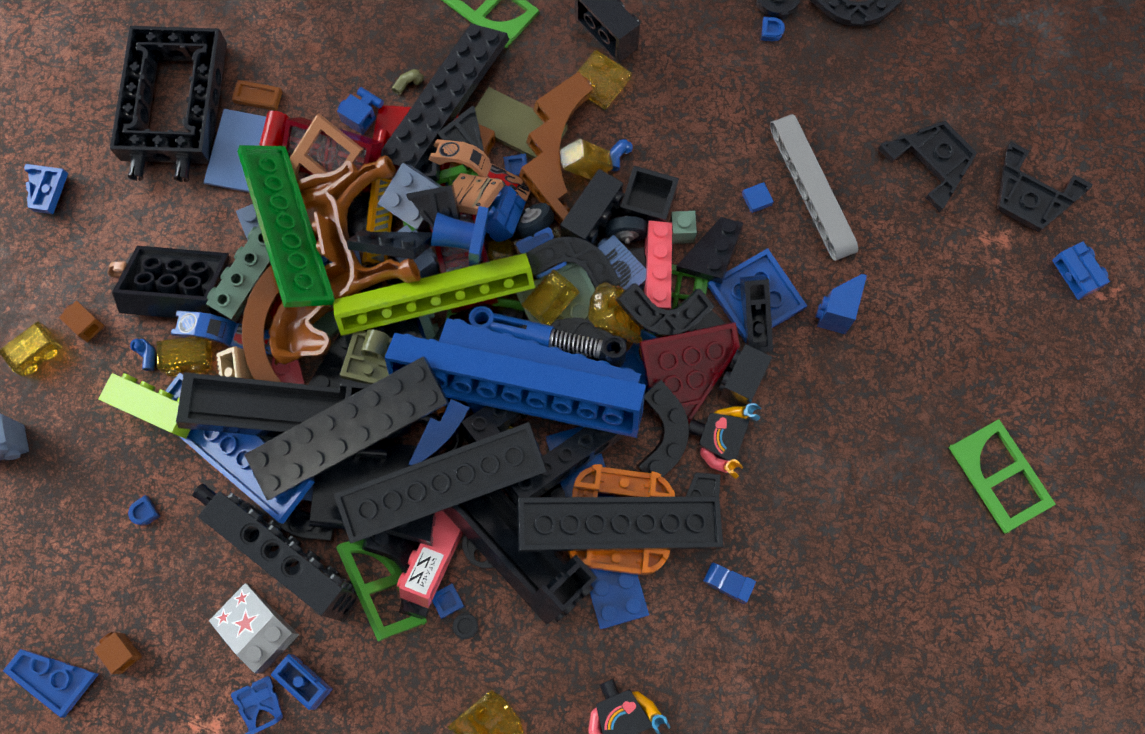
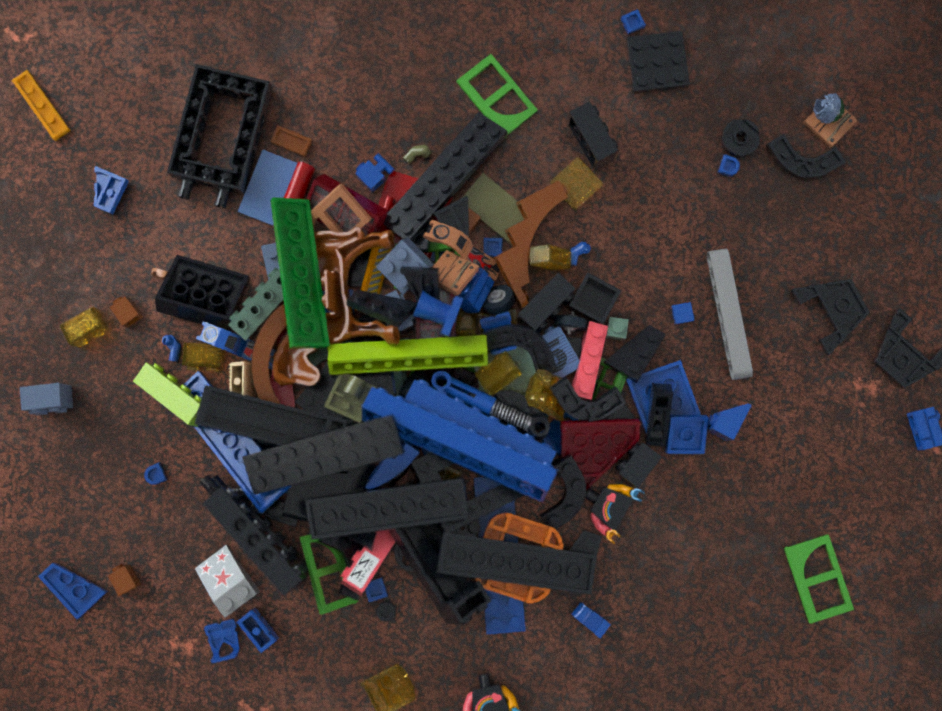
camera: 10 degrees right, 10 degrees up
none -> blue plate [665,415,709,454]

